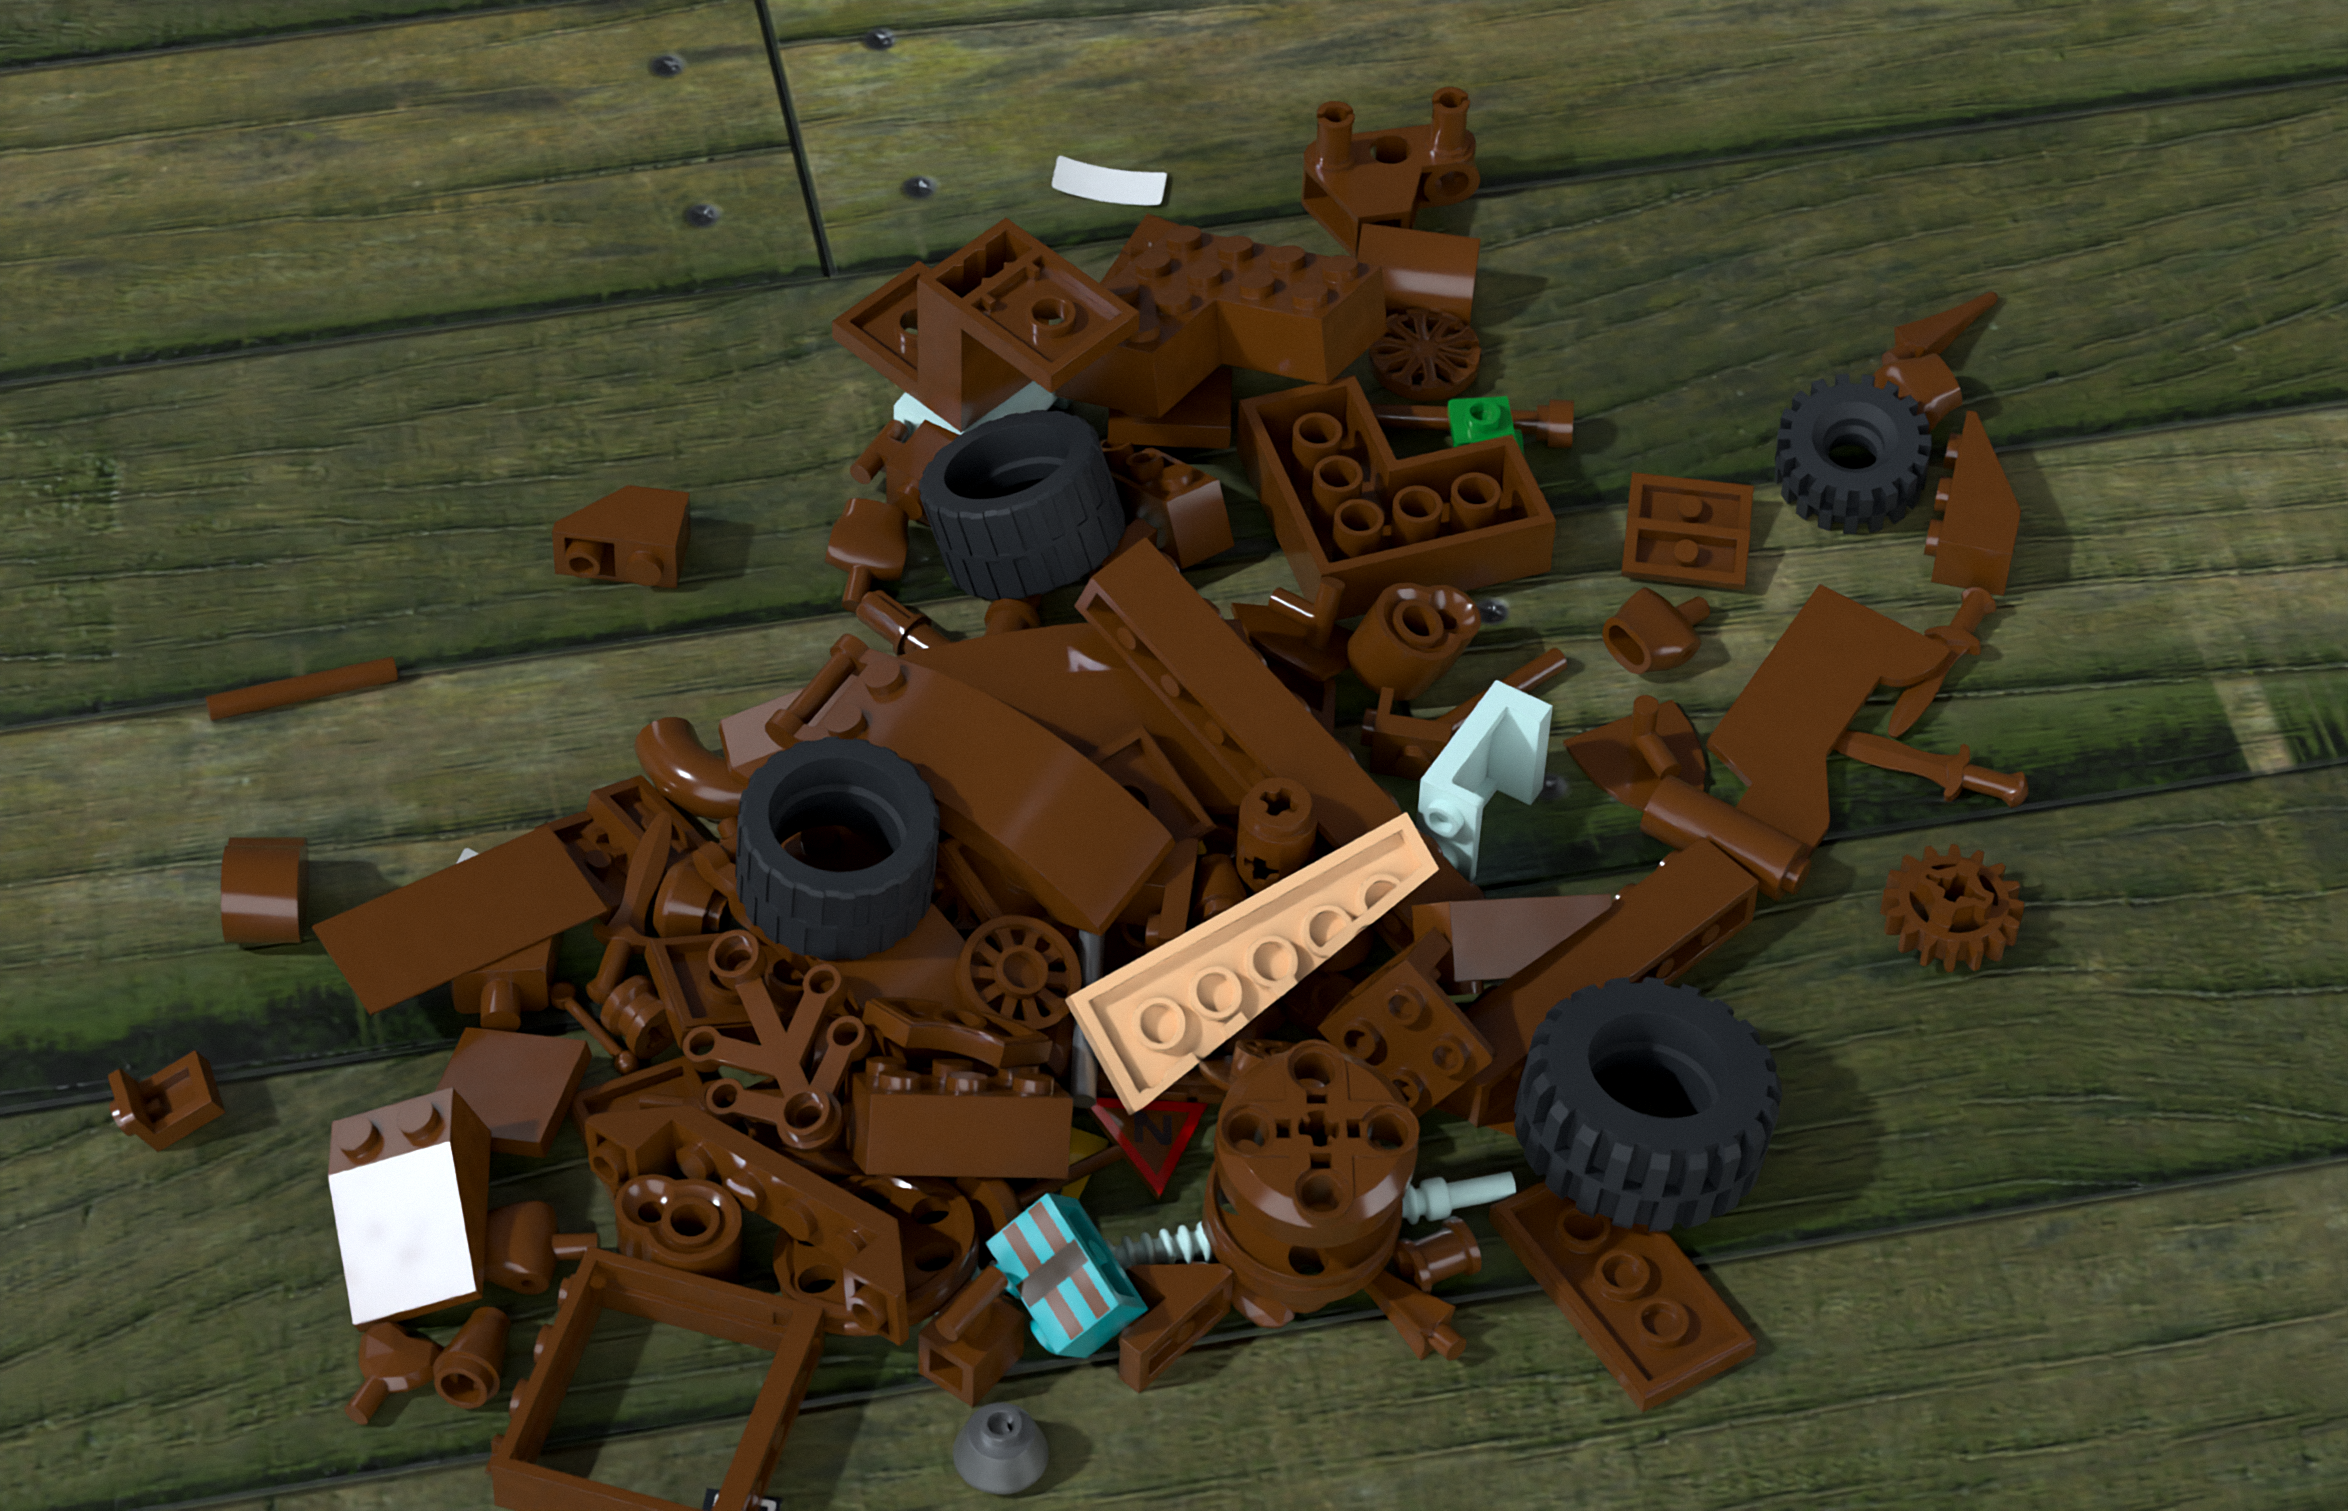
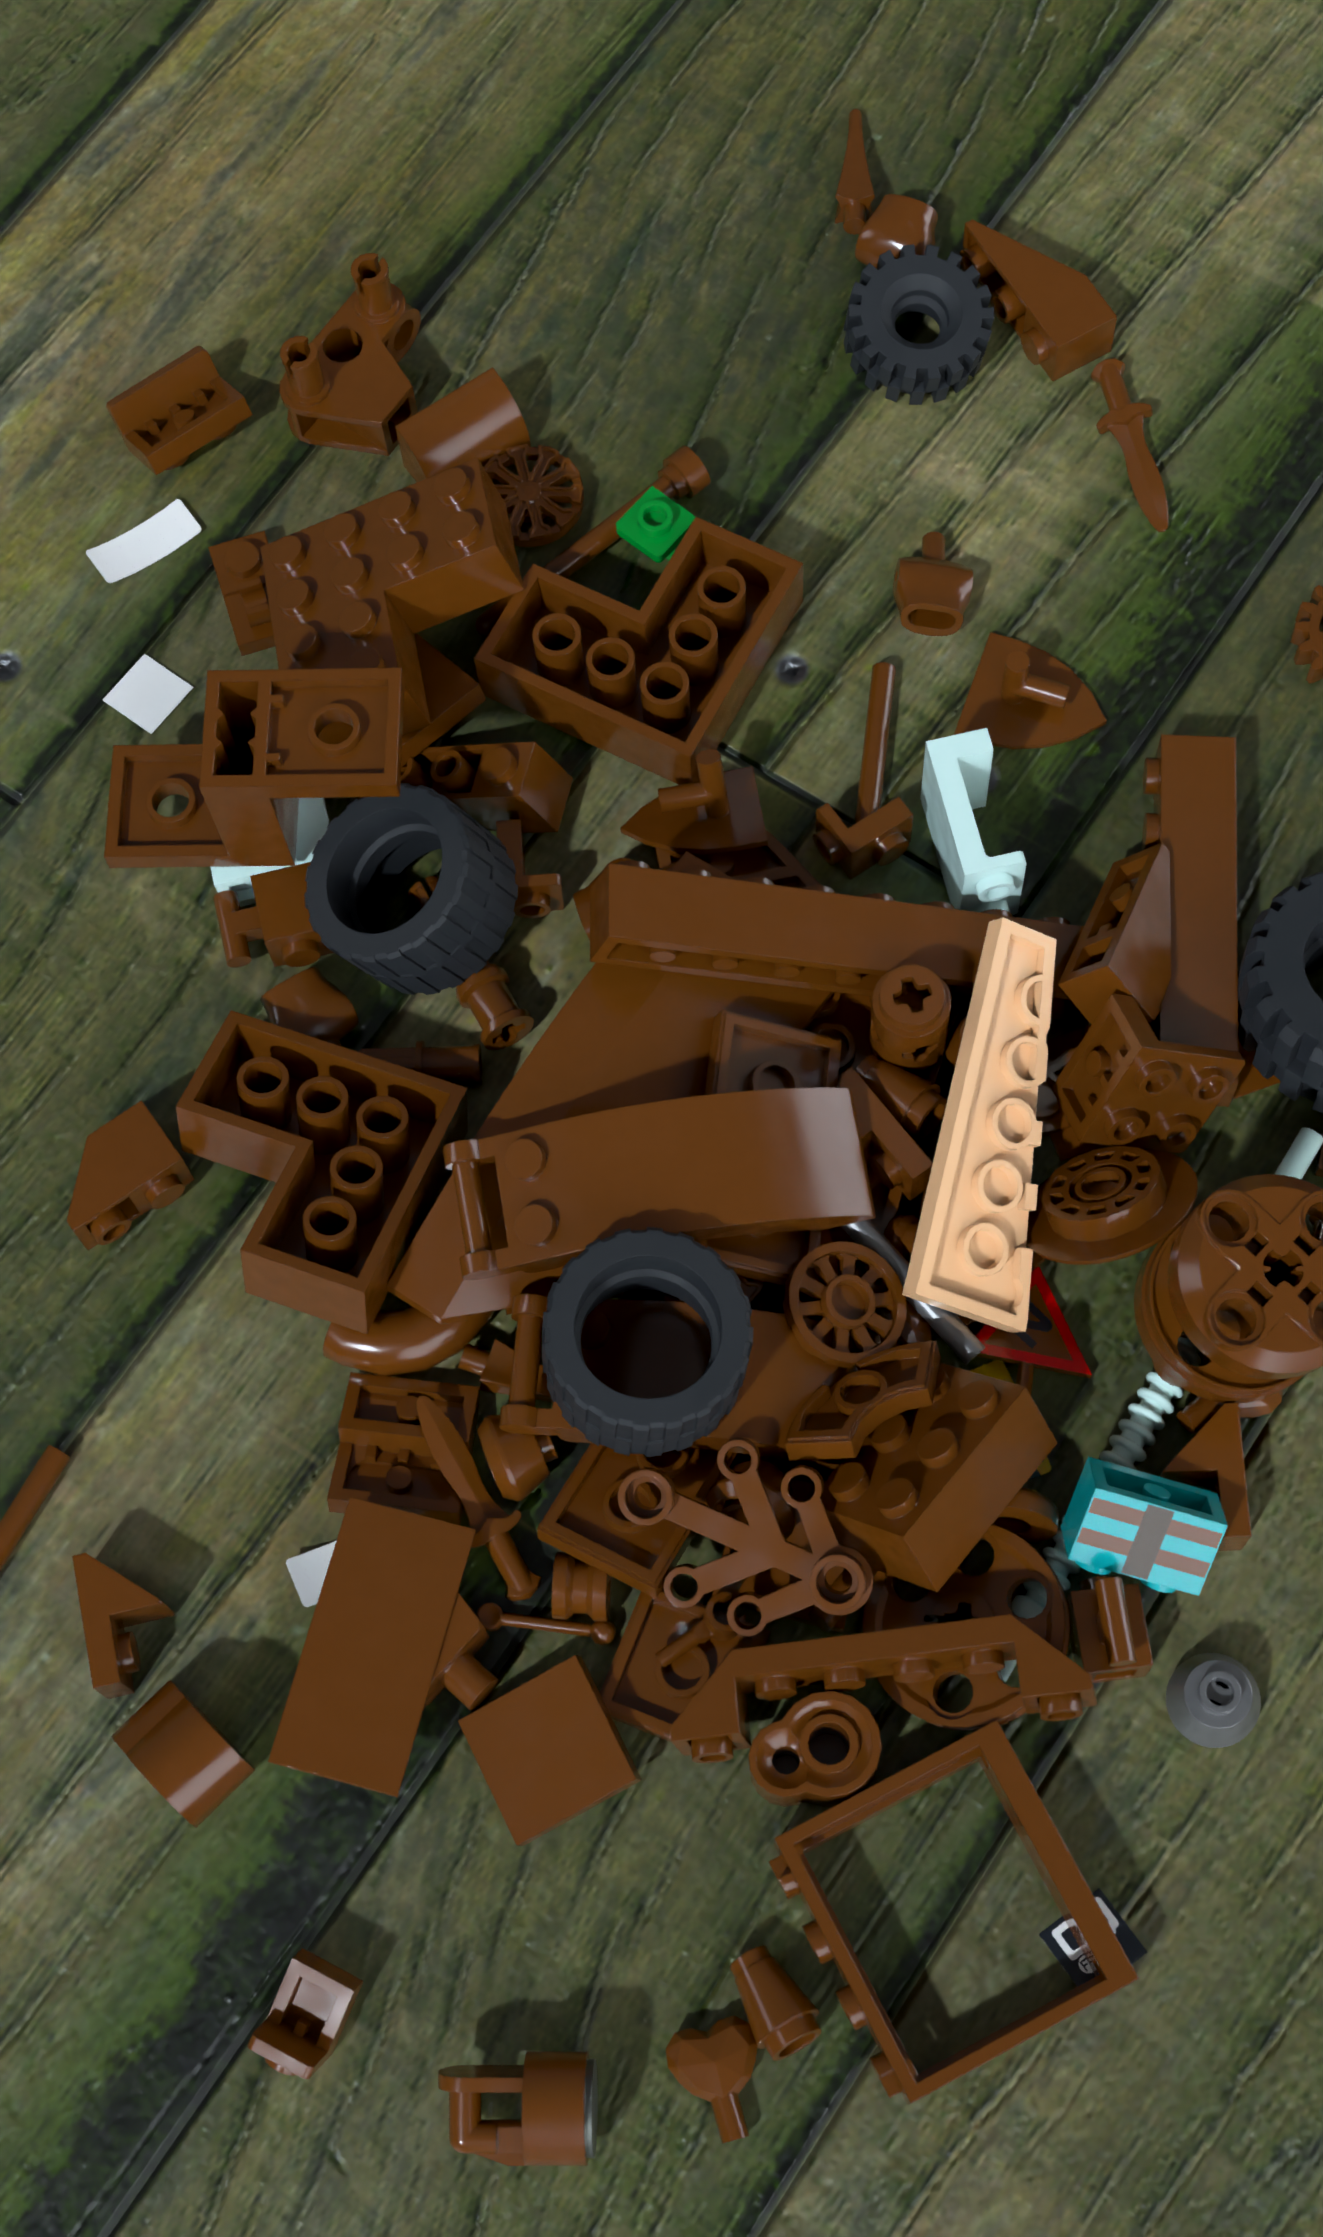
camera: 35 degrees left, 20 degrees up
slope [328,1087,491,1332] -> none
reddish brown piece [483,1200,601,1295] -> none
reddish brown piece [1347,582,1481,701] -> none
reddish brown slope [1621,472,1754,590] -> none
reddish brown door [1640,584,1952,901] -> none
reddish brown sword [1833,730,2028,809] -> none
none -> reddish brown slope [72,1553,175,1699]
none -> reddish brown bracket [106,346,253,476]
none -> reddish brown brick [176,1010,468,1334]
none -> reddish brown piece [438,2051,598,2166]

